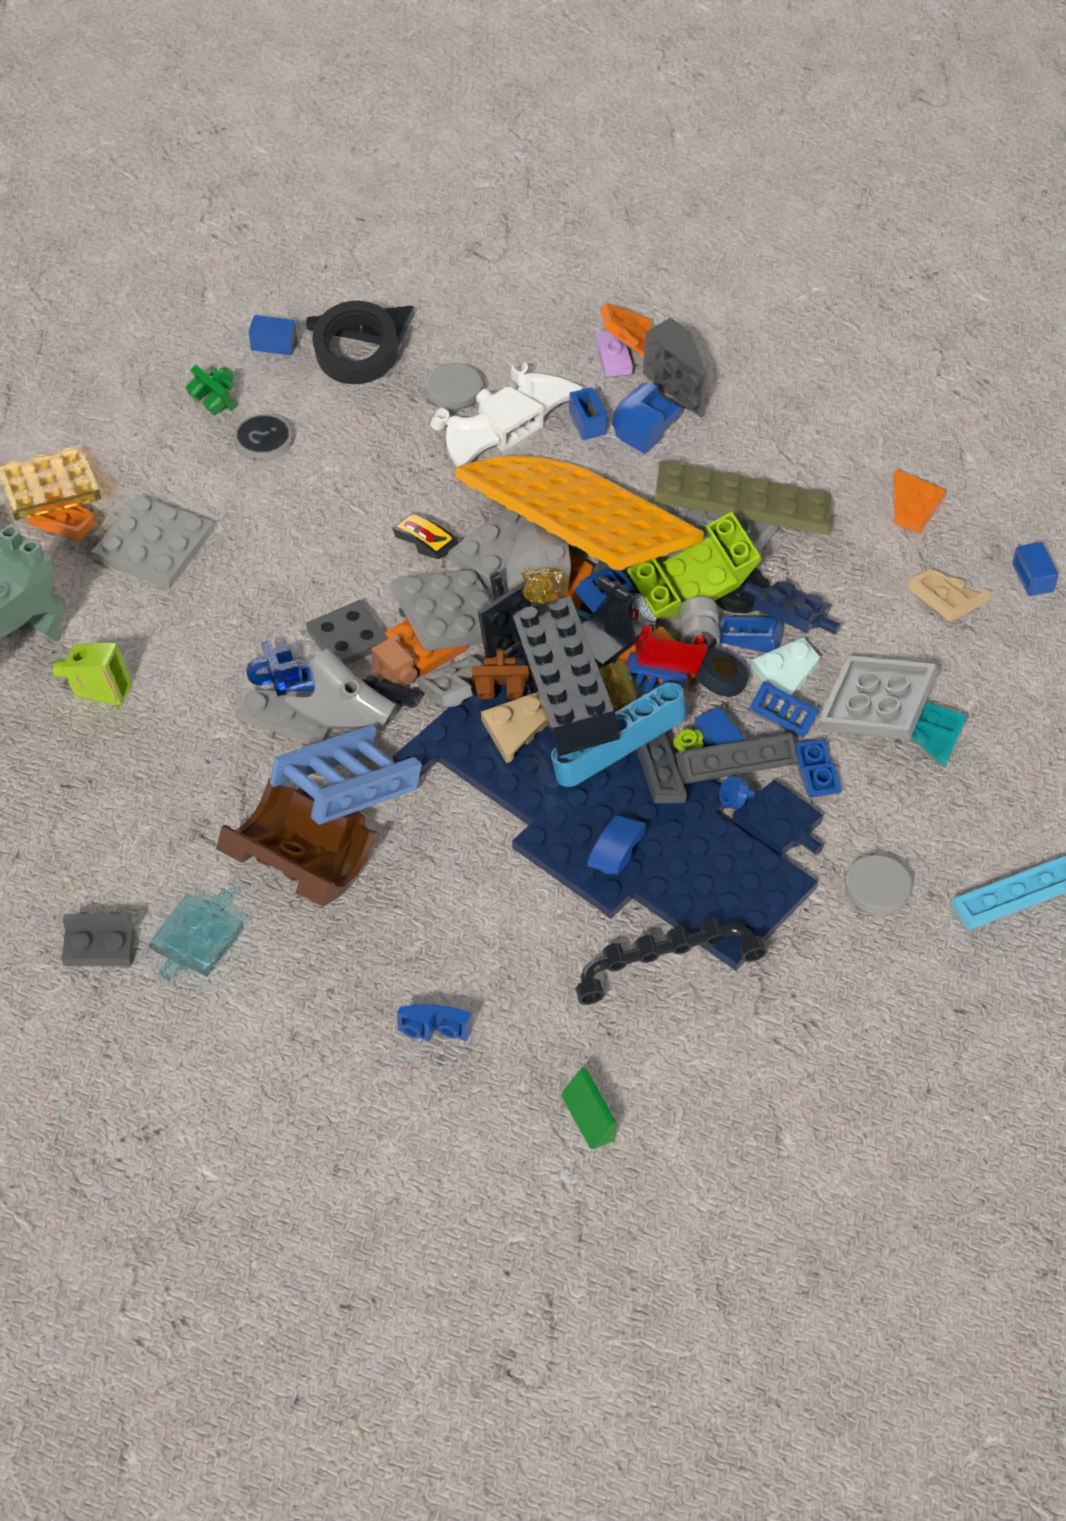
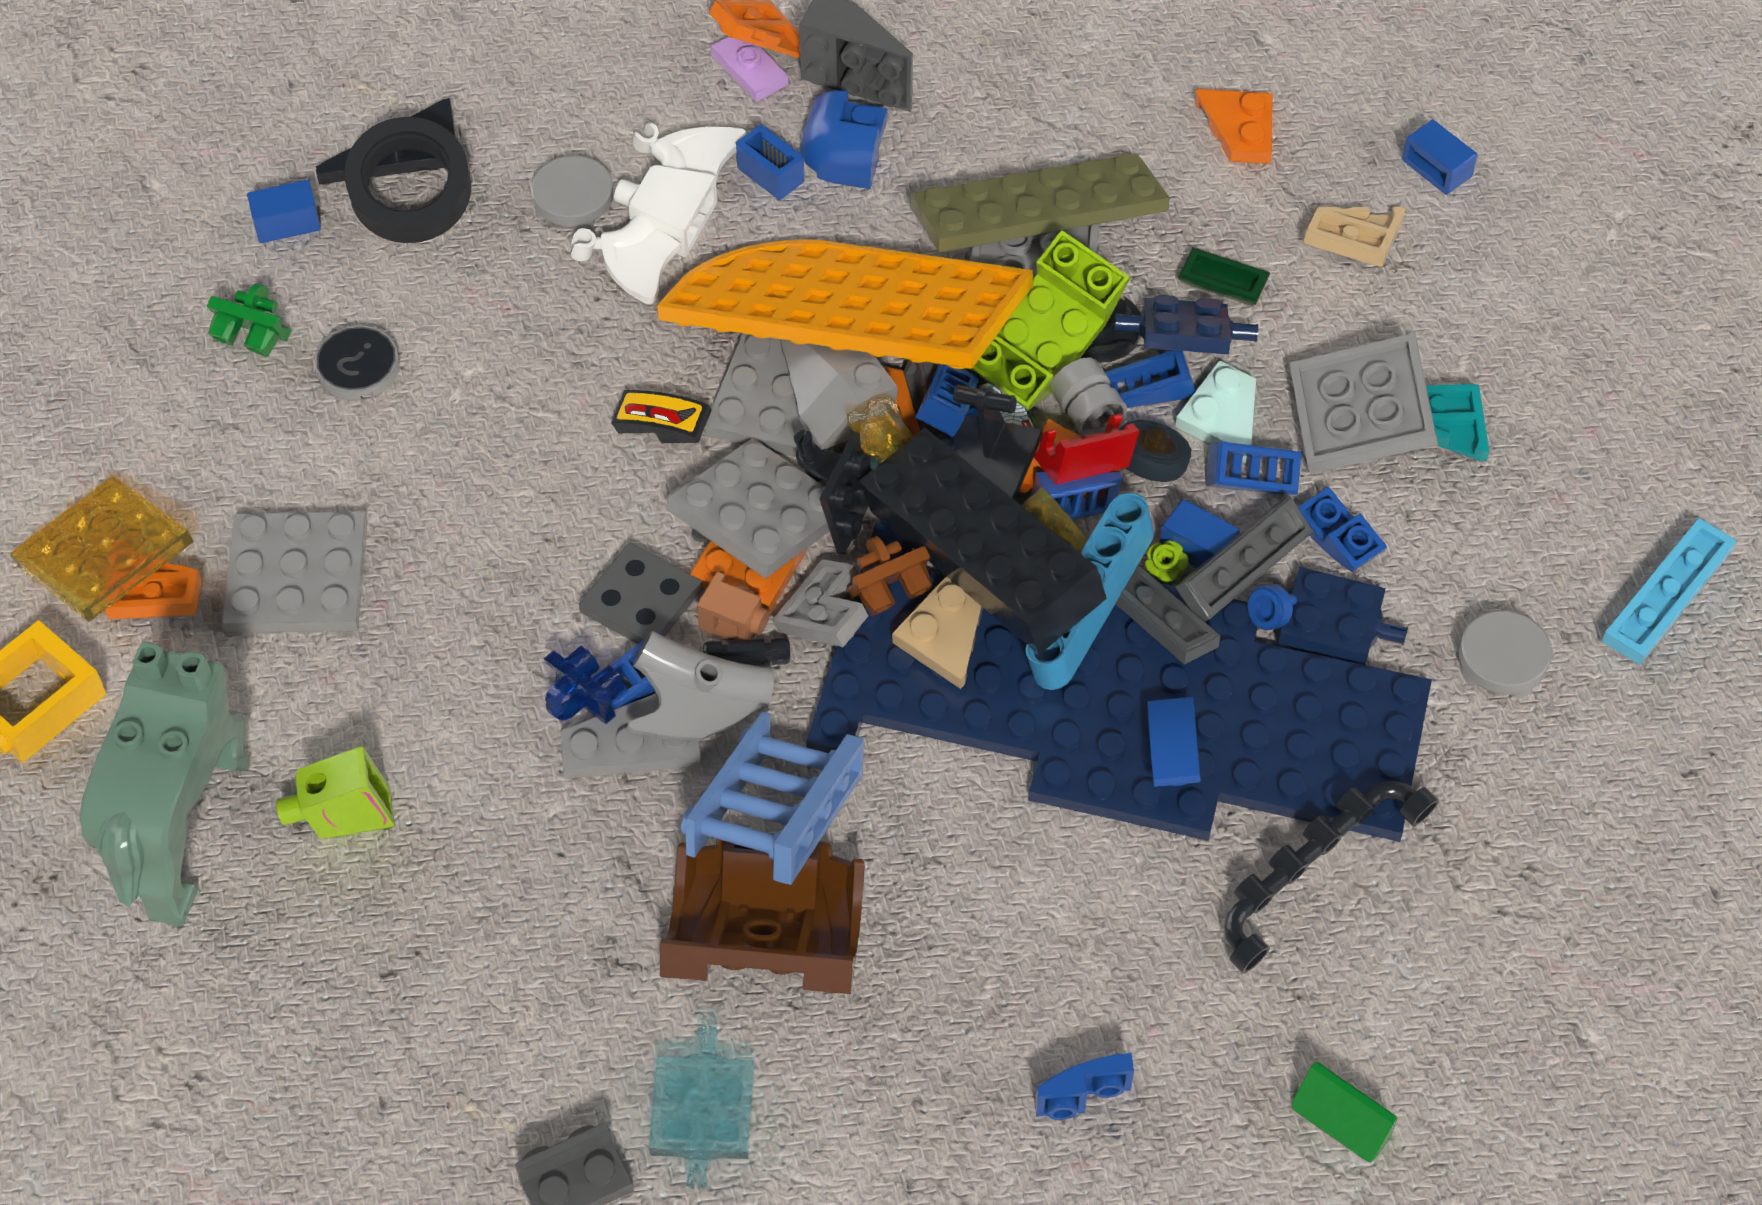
camera: 25 degrees left, 5 degrees up
none -> dark green tile [1178,247,1270,306]

